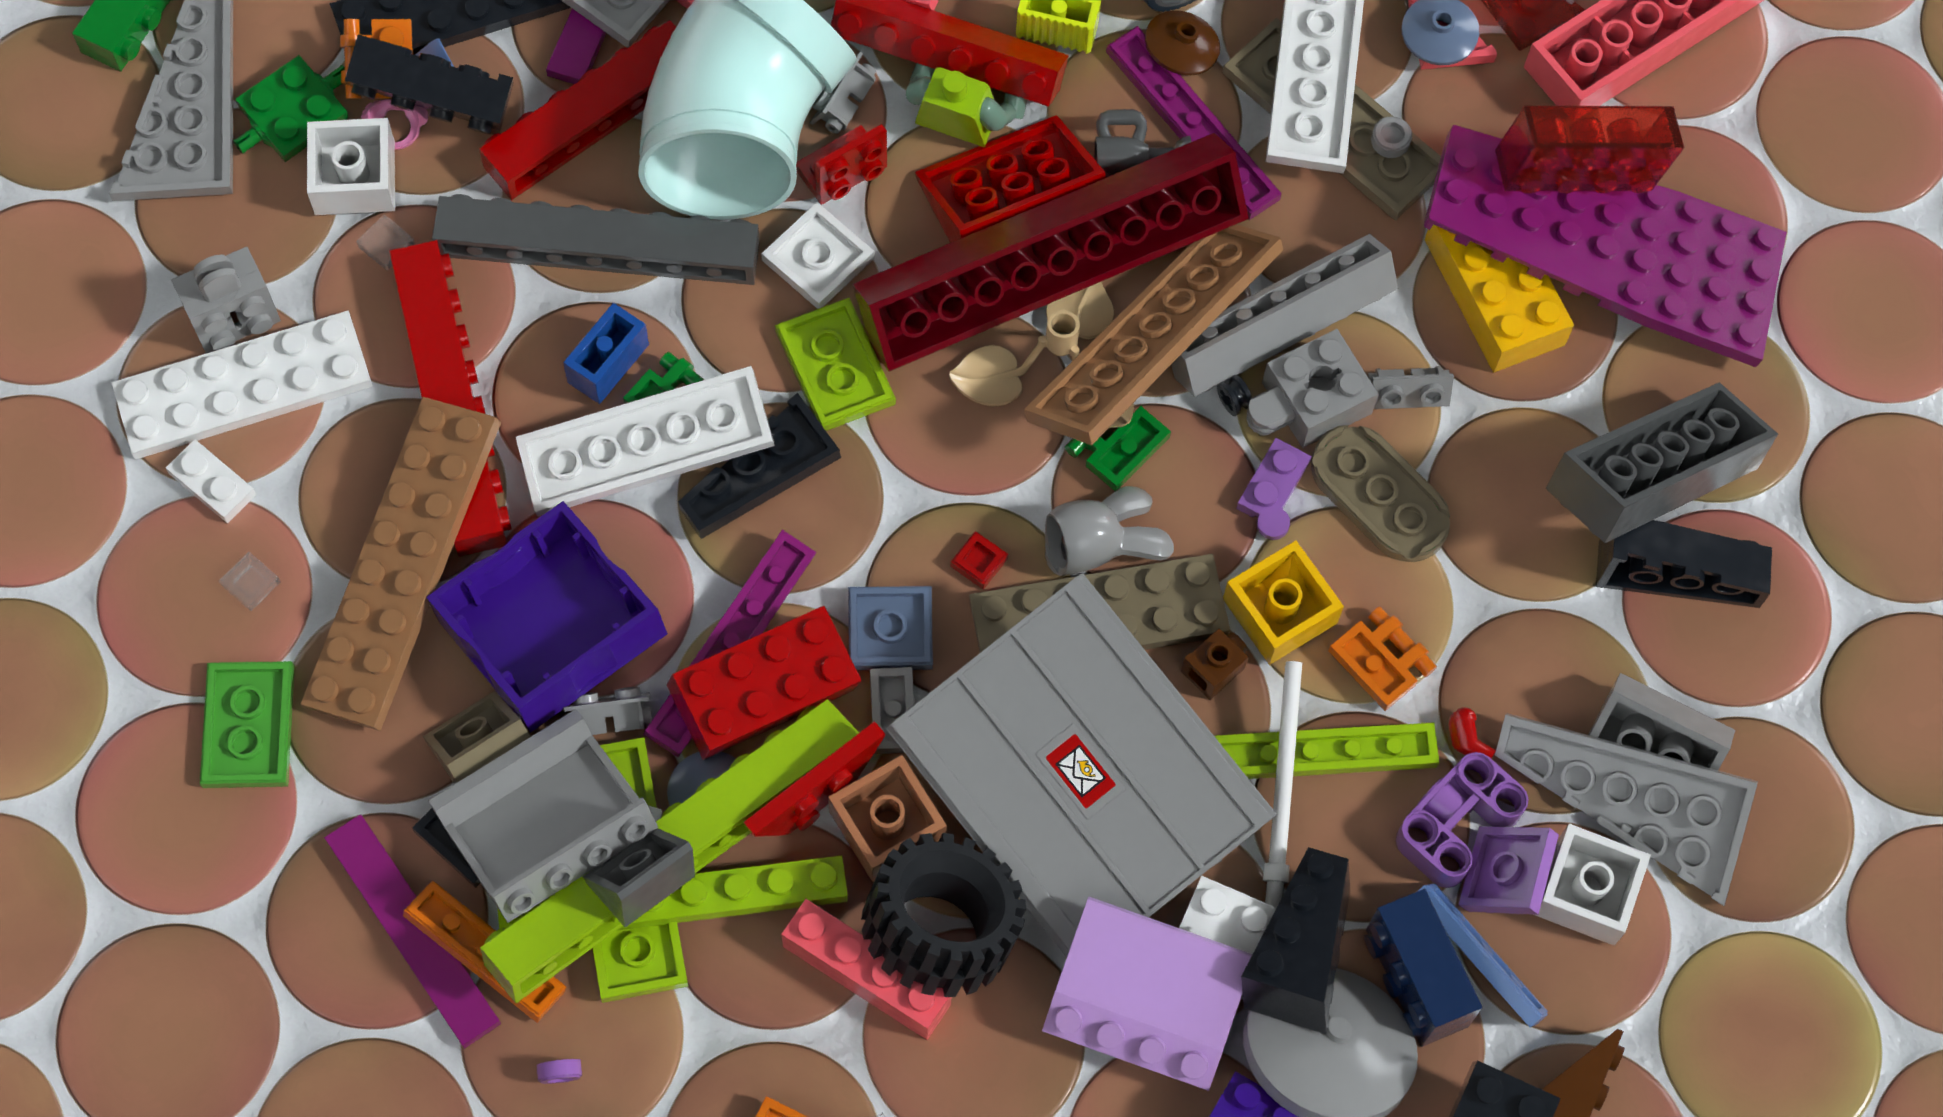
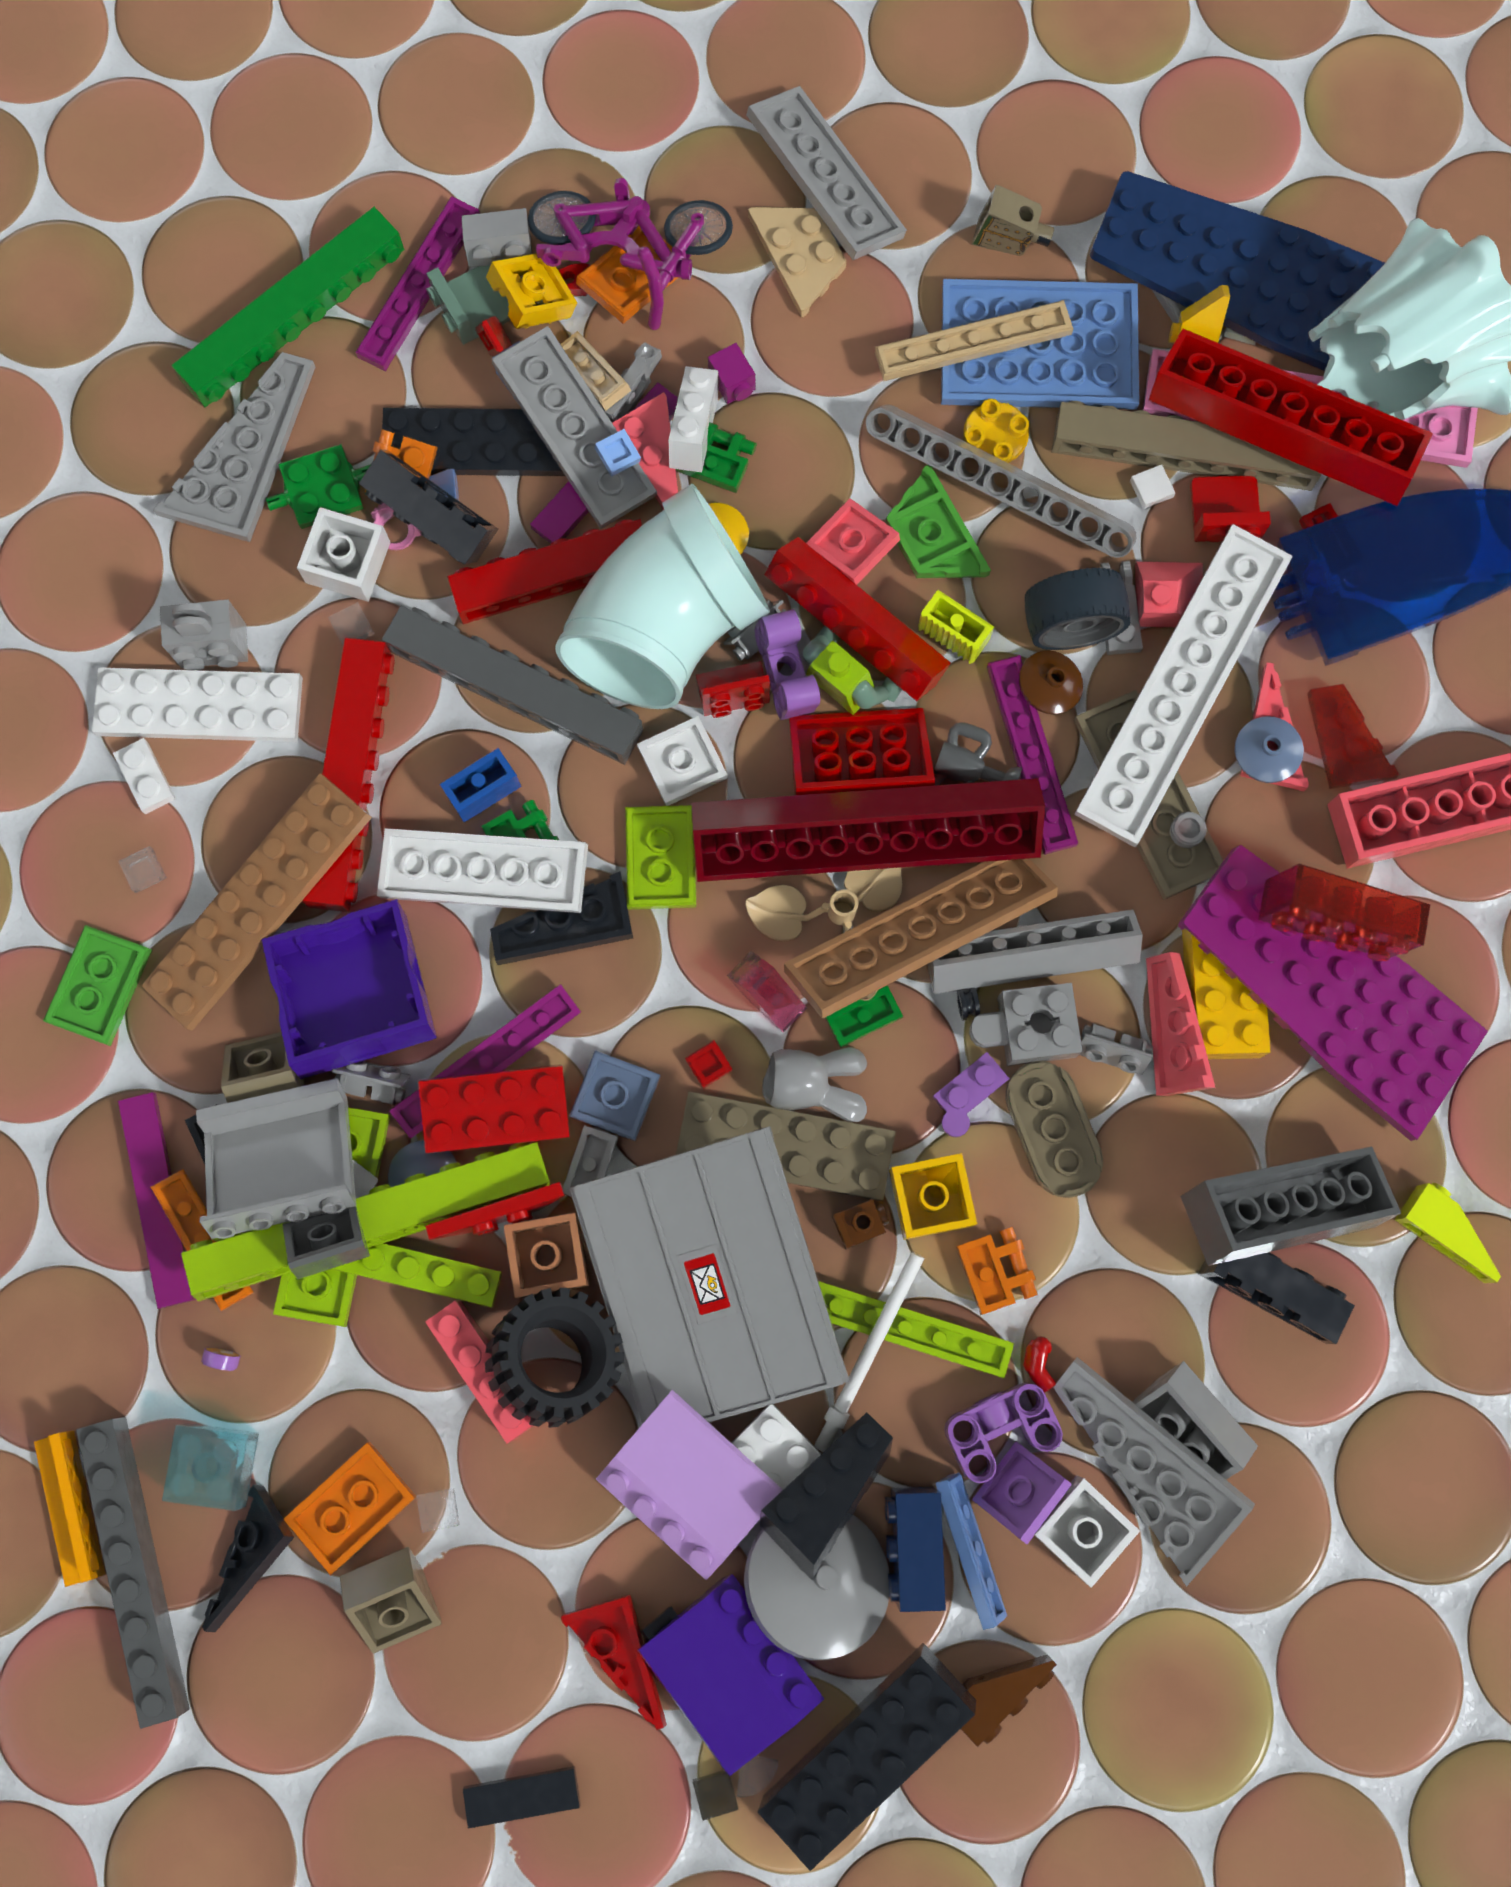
camera: 25 degrees right, 10 degrees up
none -> clear pink slope [727,951,807,1033]
none -> medium lavender beam [754,609,820,720]
none -> coral wing [1146,952,1216,1096]
none -> neon yellow slope [1394,1183,1501,1283]

